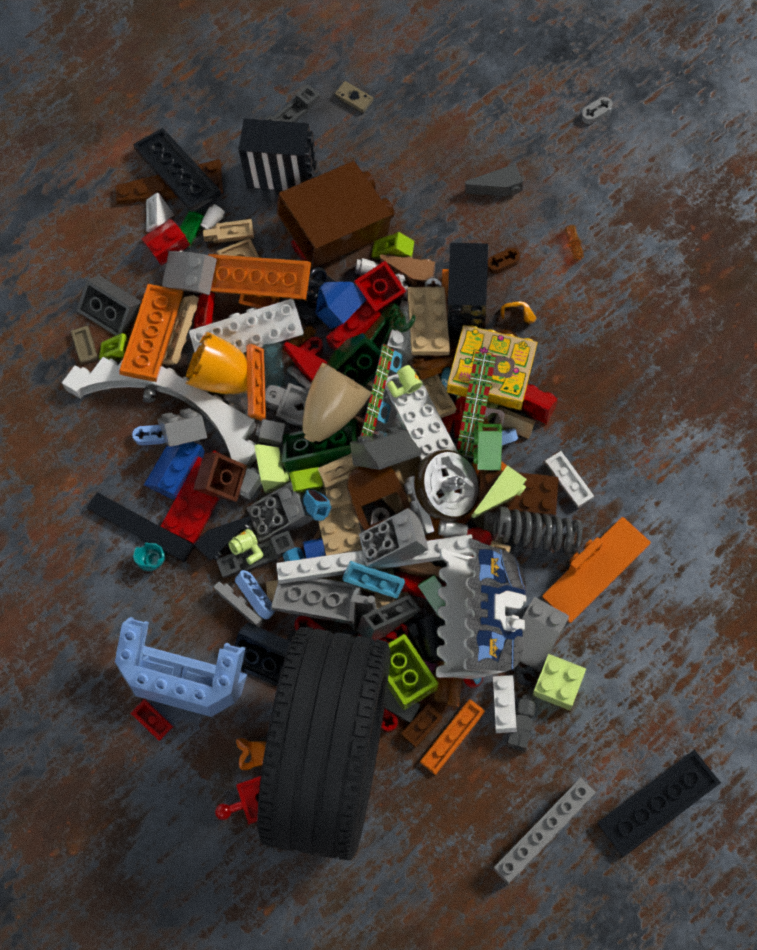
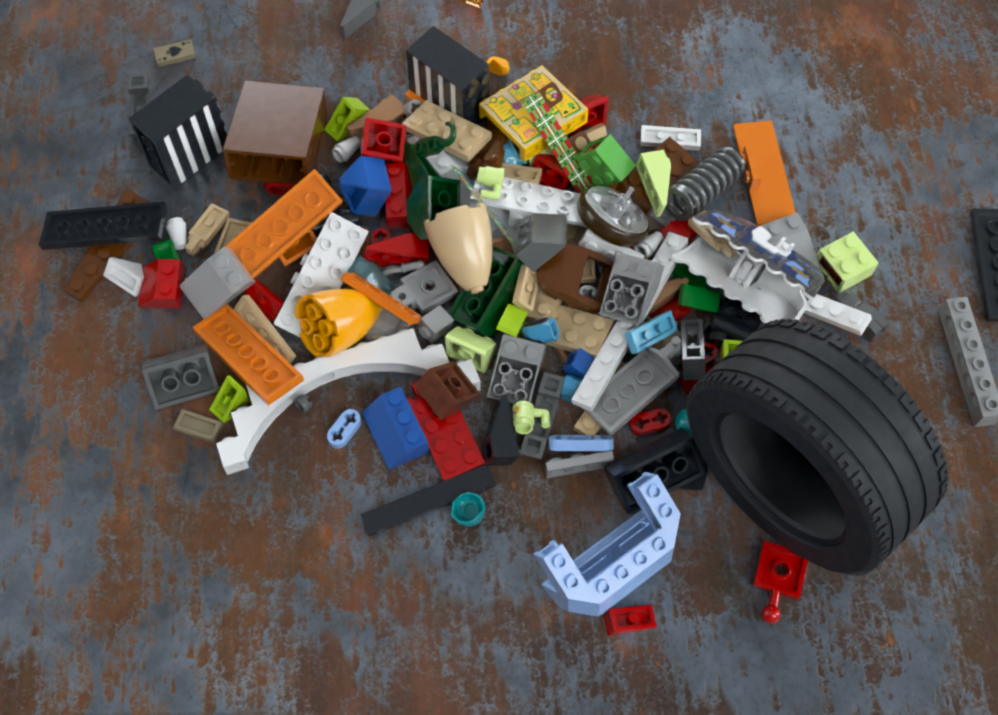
camera: 60 degrees left, 5 degrees down
light grey slope [157,408,207,447] -> none
orange piece [236,738,266,771] -> none

